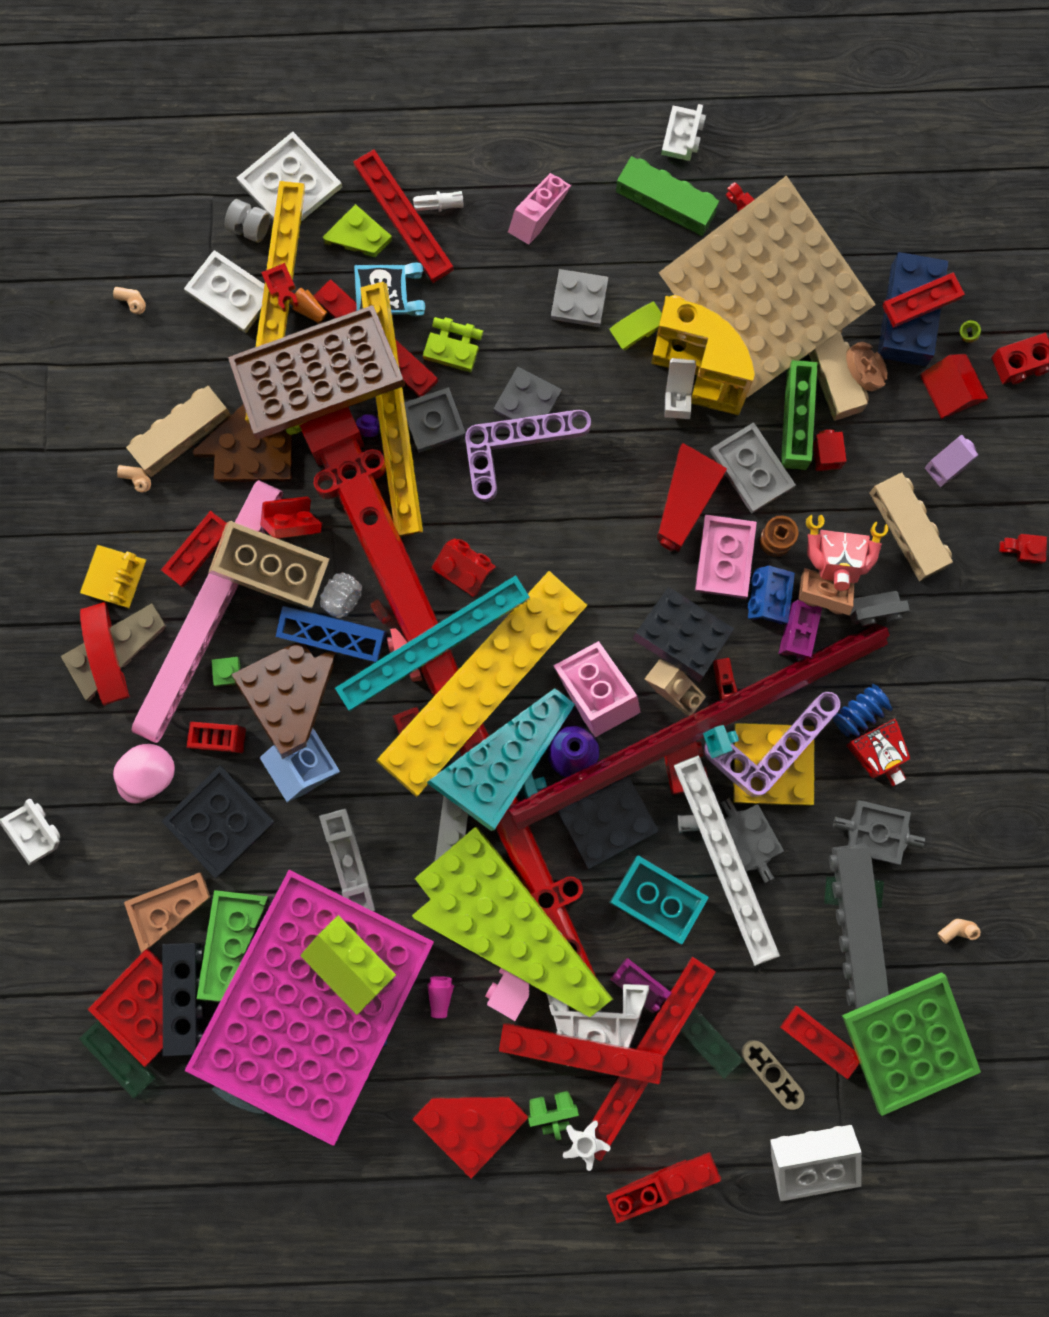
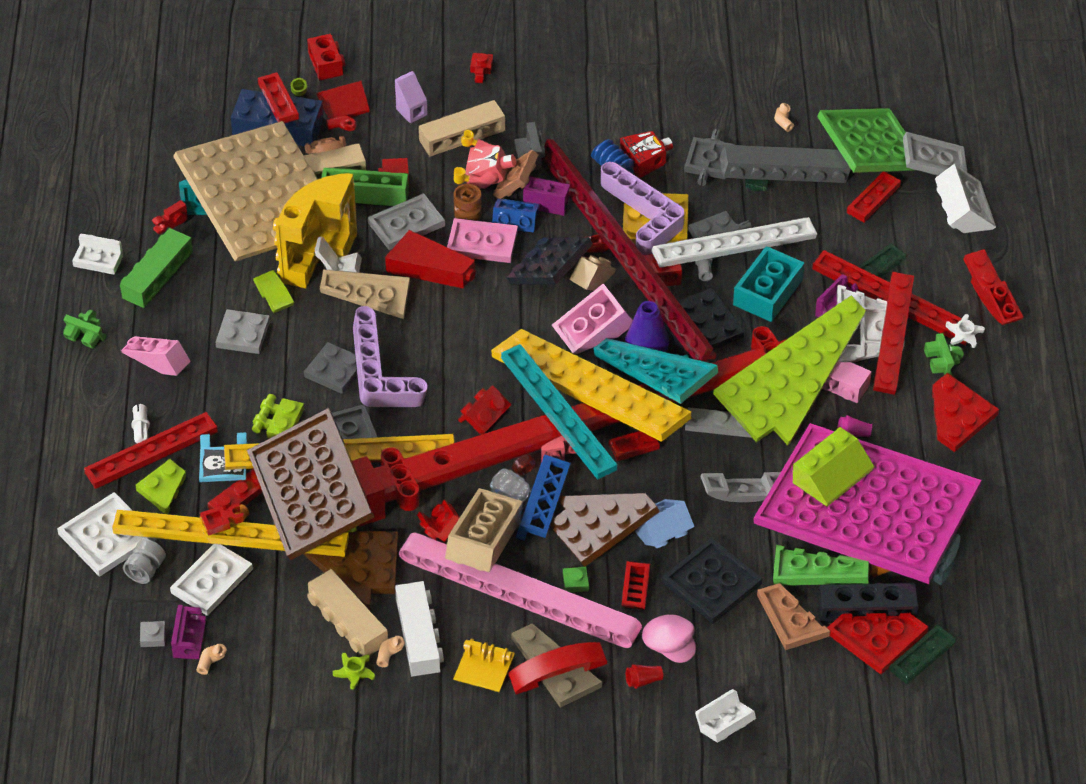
camera: 90 degrees left, 30 degrees down
red plate [161,511,227,588] -> none
teal tile [703,725,739,759] -> none
dark tan beam [742,1040,804,1110] -> none
none -> bright green hips [63,309,107,349]
none -> light grey plate [140,621,165,647]
none -> magenta hinge [171,605,206,659]
none -> tan wing [320,270,410,319]
none -> red arm [326,115,357,131]
none -> lime animal [333,653,375,689]
none -> white brick [395,581,444,677]
none -> red cone [626,664,663,689]
none -> light grey plate [903,132,967,175]

